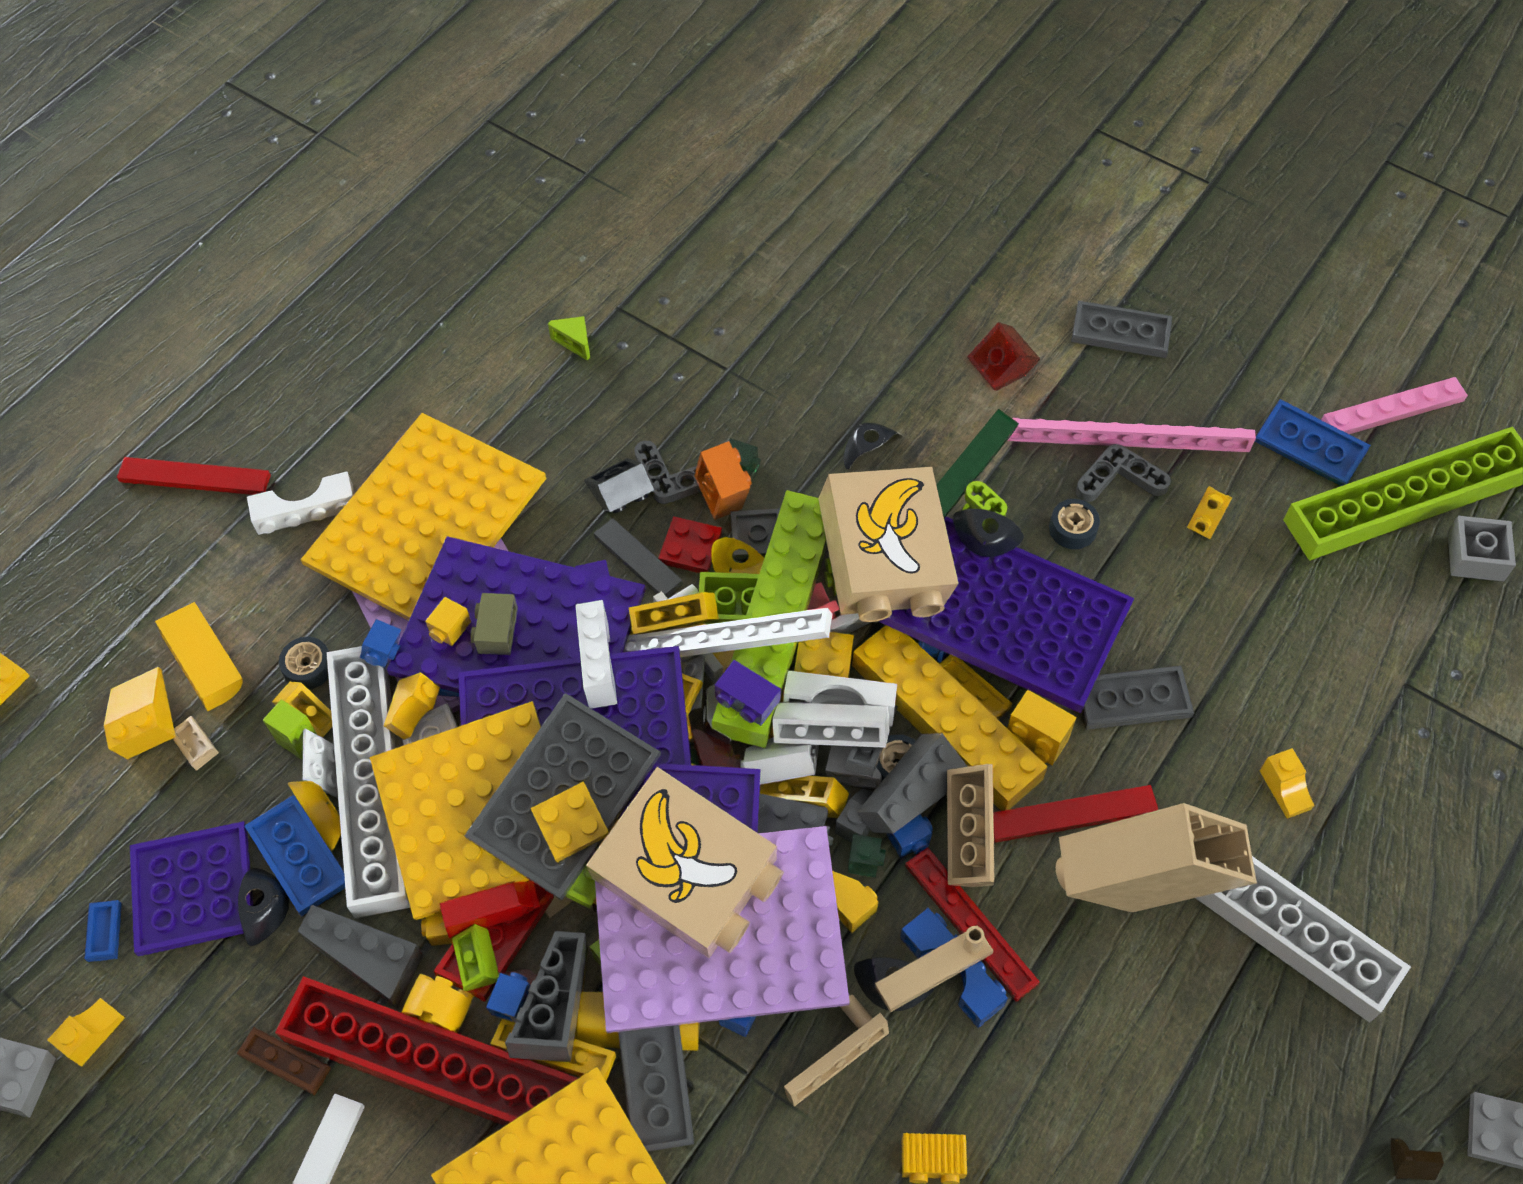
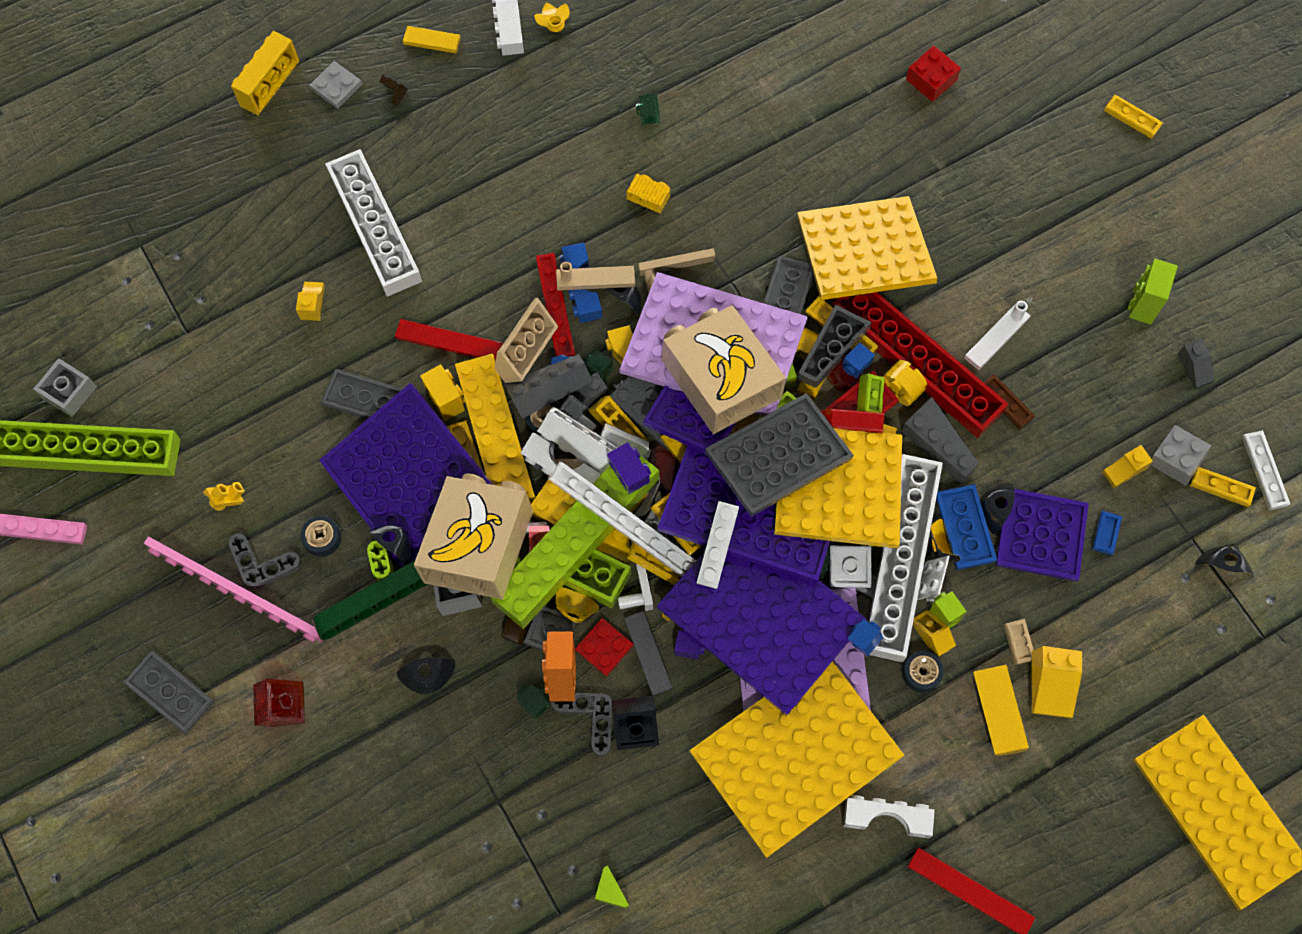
camera: 155 degrees left, 10 degrees up
yellow arch [383,672,440,740] -> none
yellow brick [425,597,471,646] -> none
olive brick [471,593,518,655] -> none
yellow plate [530,781,609,862] -> none
yellow brick [629,592,719,634] -> none
tan brick [1056,803,1257,912] -> none
blue tile [1255,399,1371,486] -> none

